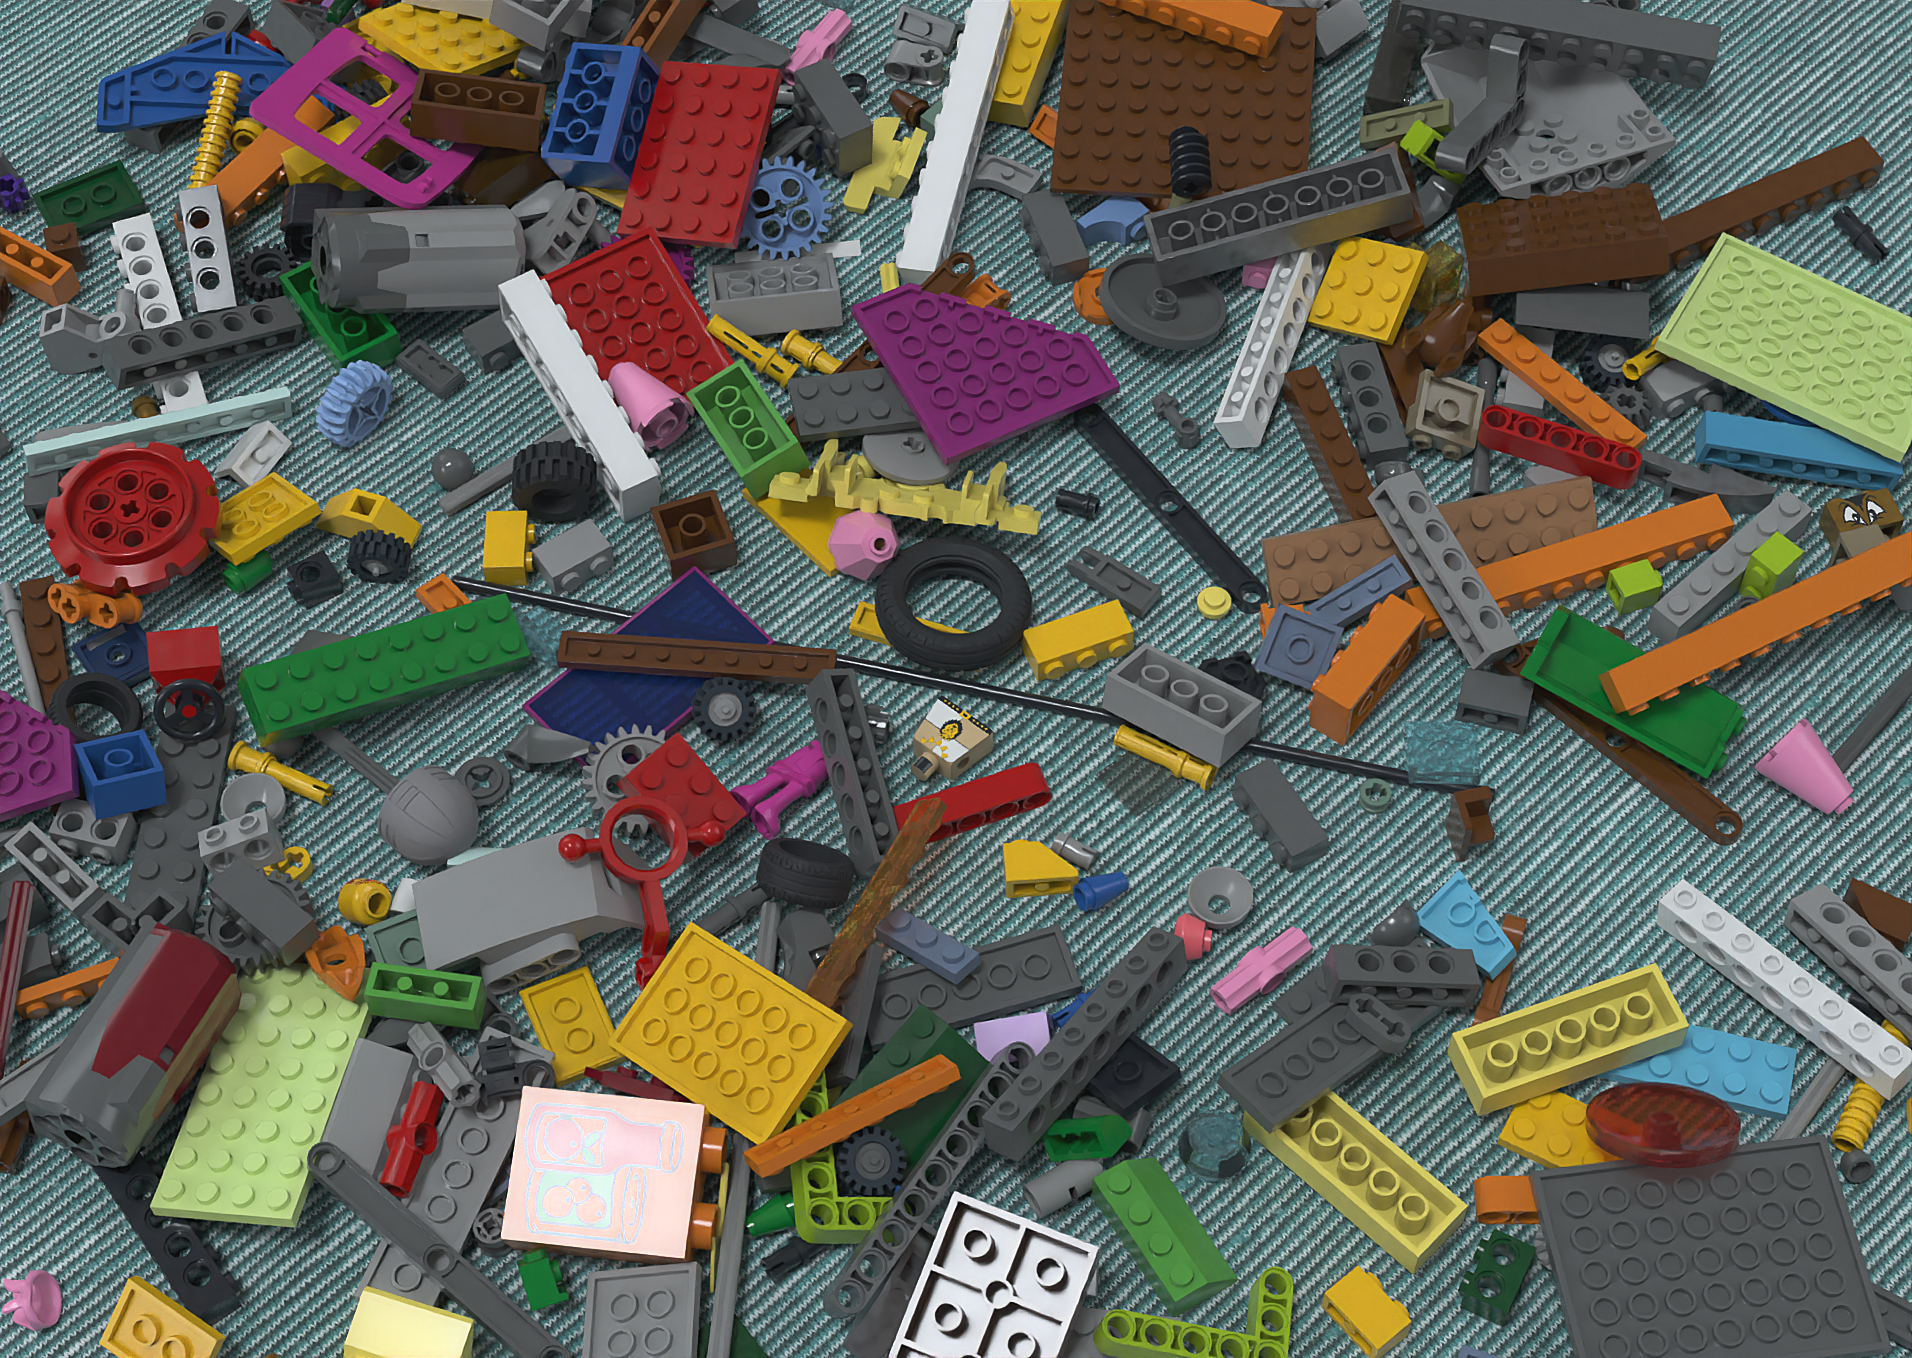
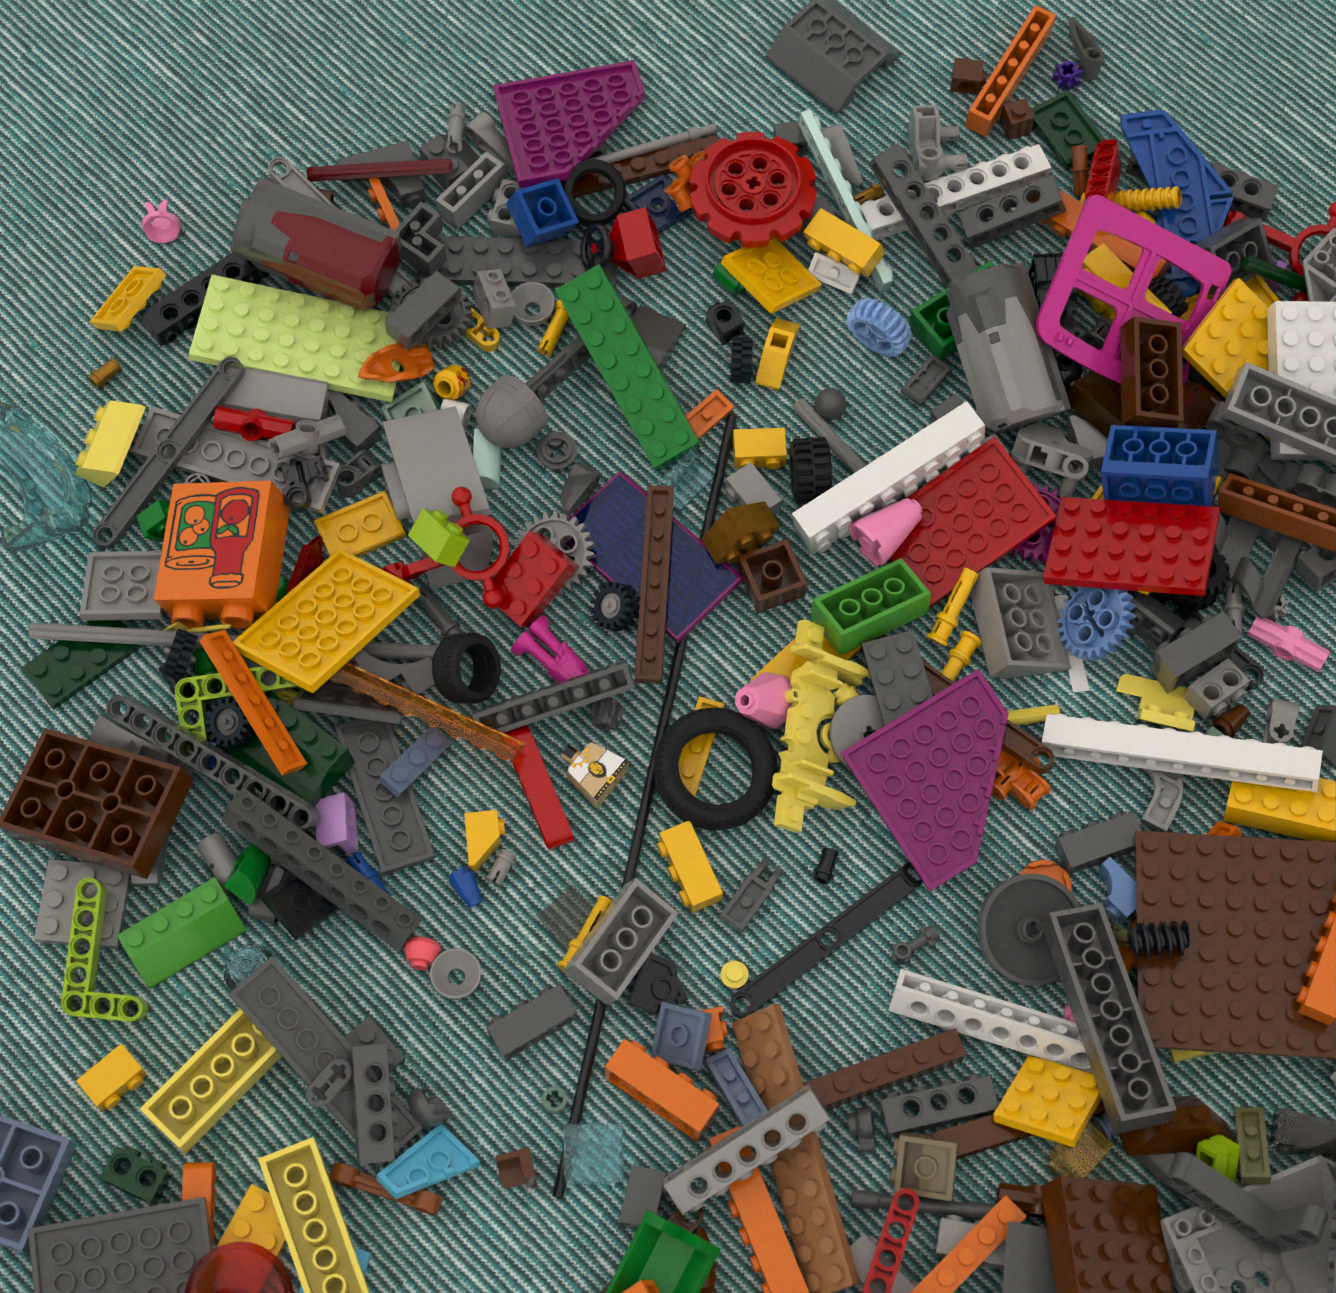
camera: 85 degrees right, 10 degrees up
black tyre [238,243,298,302] -> none
bright green brick [364,962,487,1030] -> none
bright pink piece [1210,926,1313,1015] -> none
reddish brown piece [1401,298,1482,378] -> none
none -> black wheel [162,629,198,681]
none -> lime brick [408,508,470,567]
none -> pearl gold brick [701,501,780,564]
none -> yellow brick [803,208,885,277]
none -> dark orange axle [1070,145,1090,196]
none -> red beam [1085,139,1122,202]
none -> light grey brick [1184,658,1250,721]

